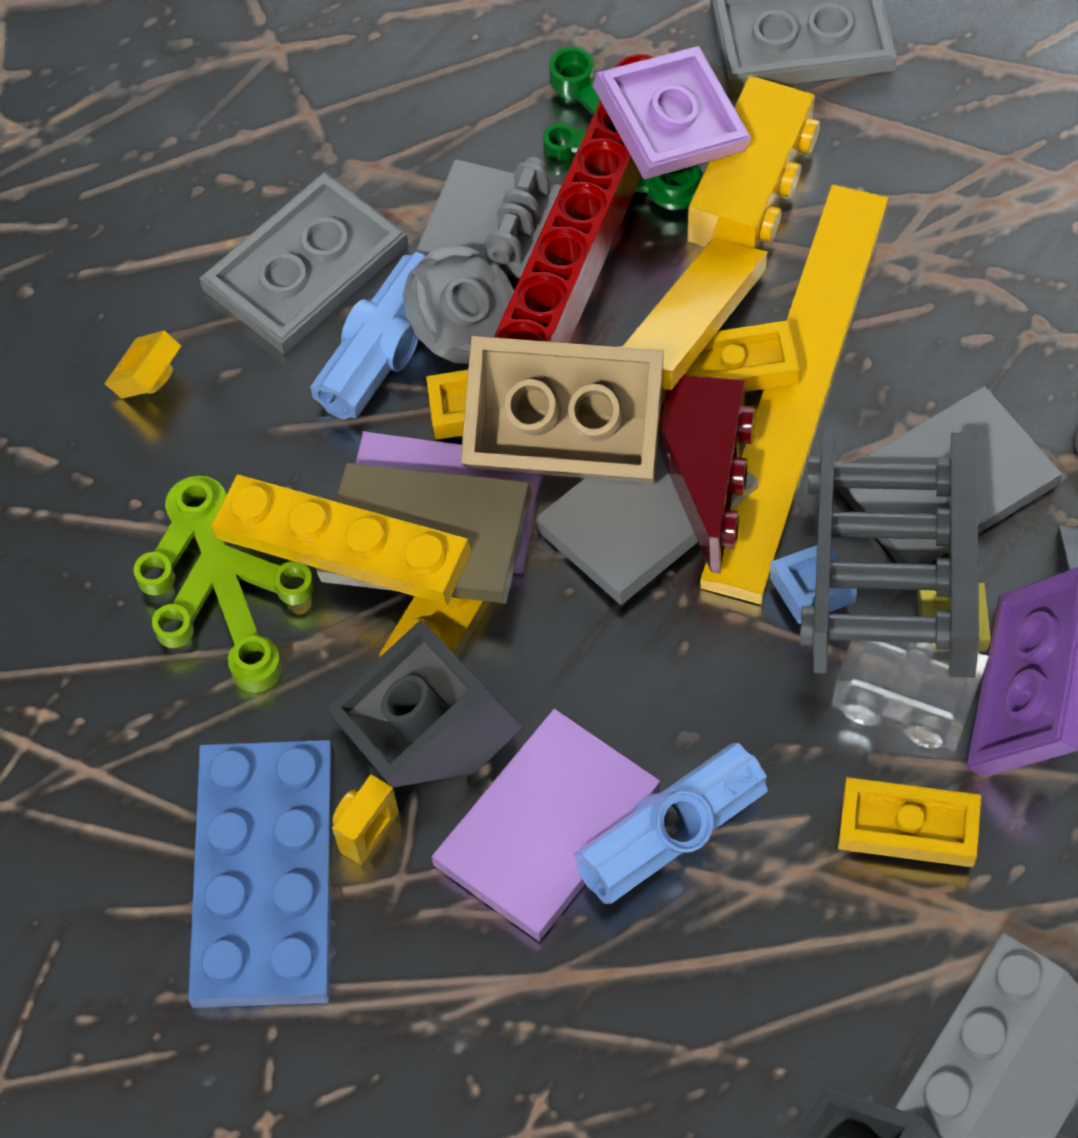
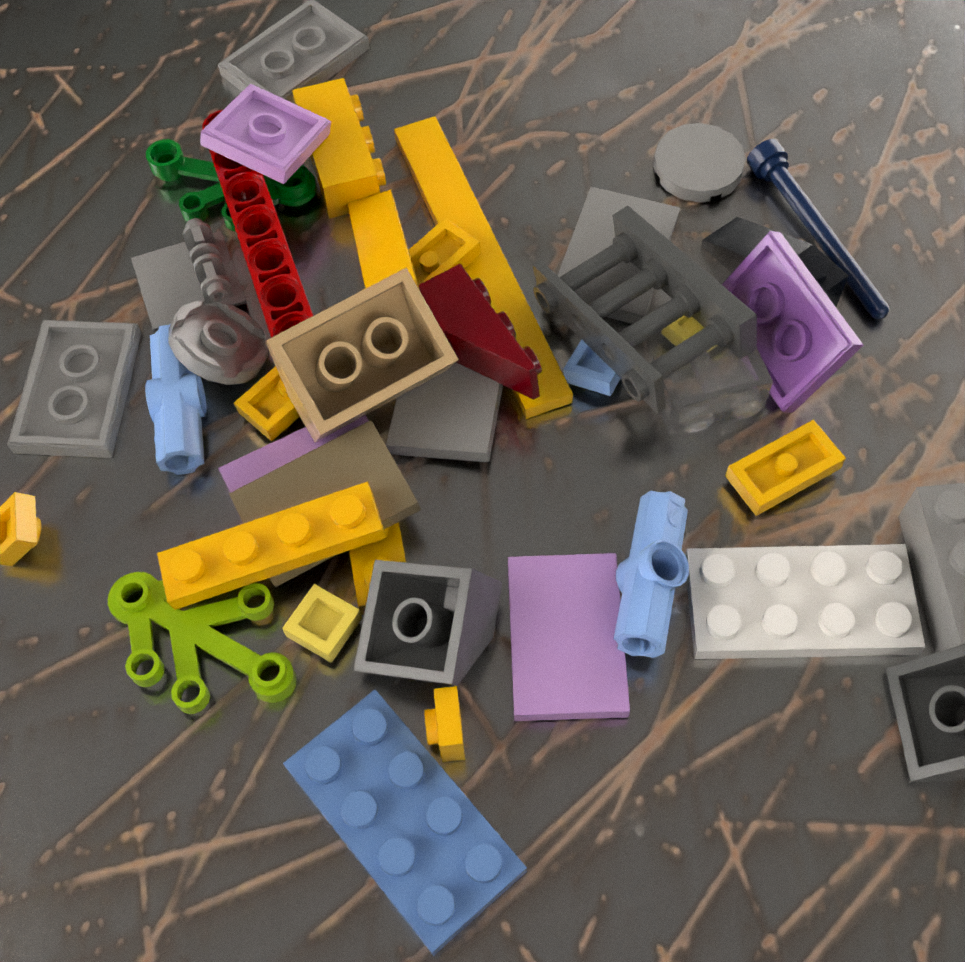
camera: 40 degrees left, 0 degrees up
none -> light yellow plate [282,584,362,663]
none -> white plate [685,544,925,659]

